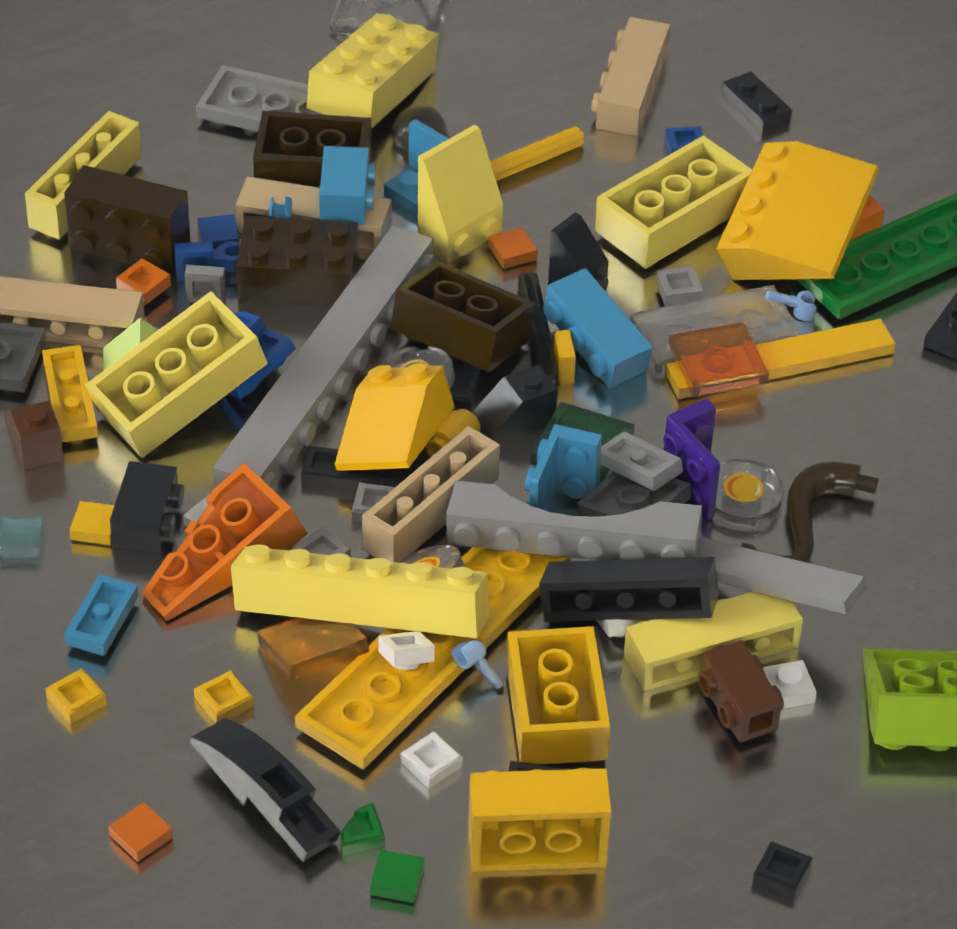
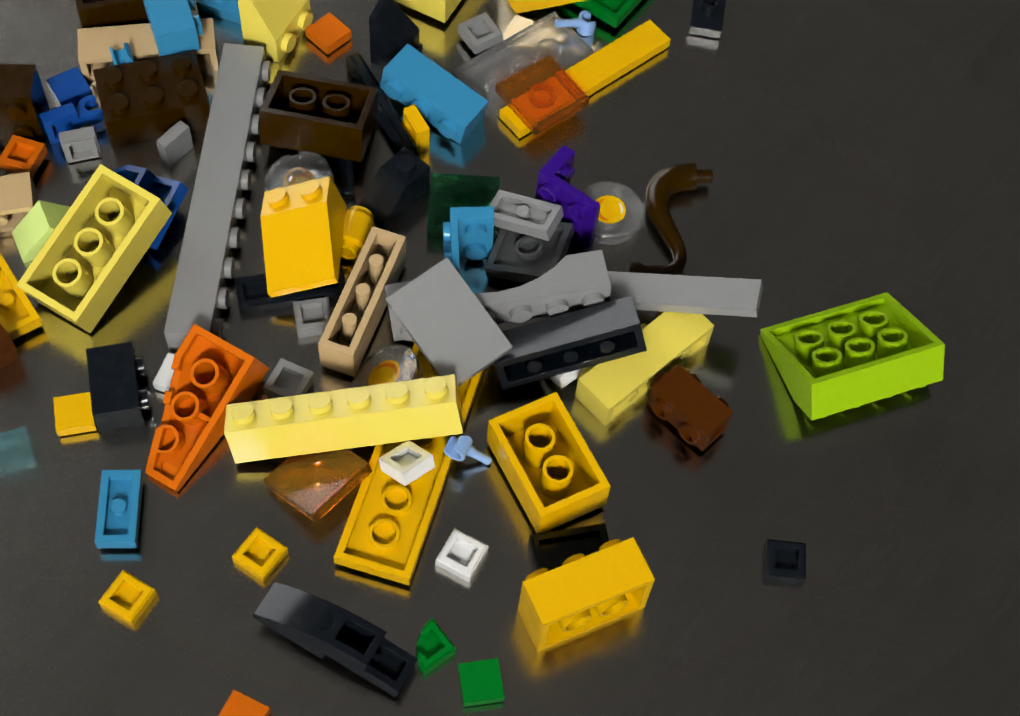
camera: 25 degrees left, 15 degrees up
white plate [763,660,817,709] -> none
none -> light grey tile [156,120,194,169]
none -> light grey tile [385,257,513,387]

